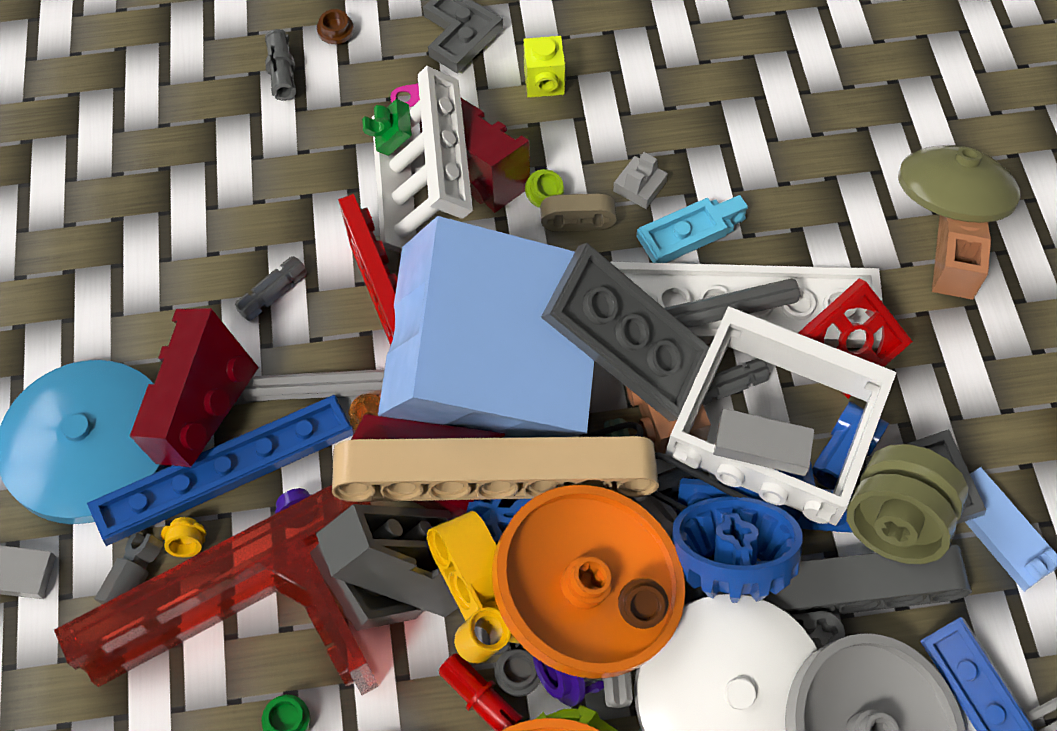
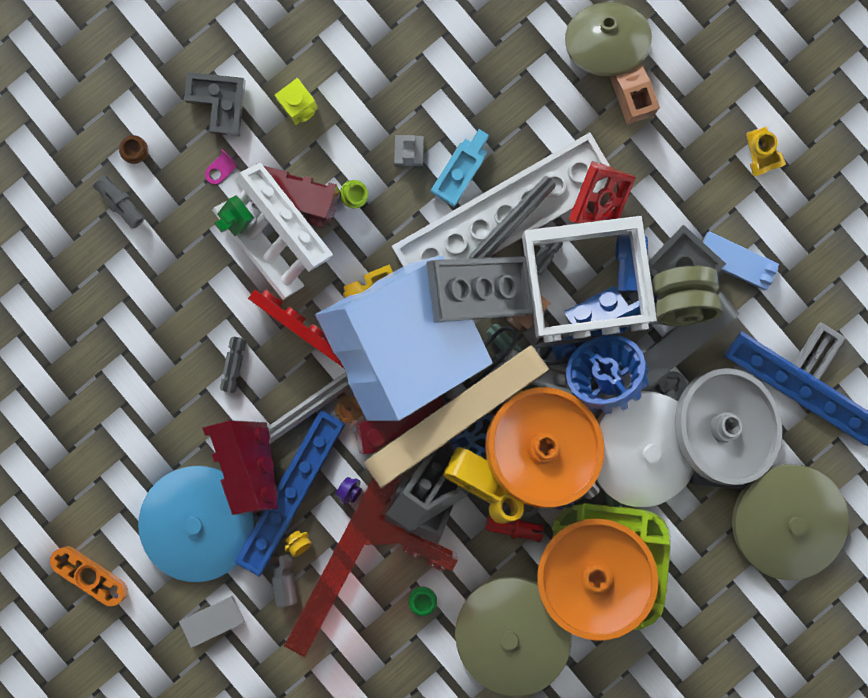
camera: 35 degrees left, 25 degrees up
dark tan beam [540,194,617,231] -> none
reddish brown plate [618,578,668,629] -> none
light grey tile [713,408,814,476] -> none

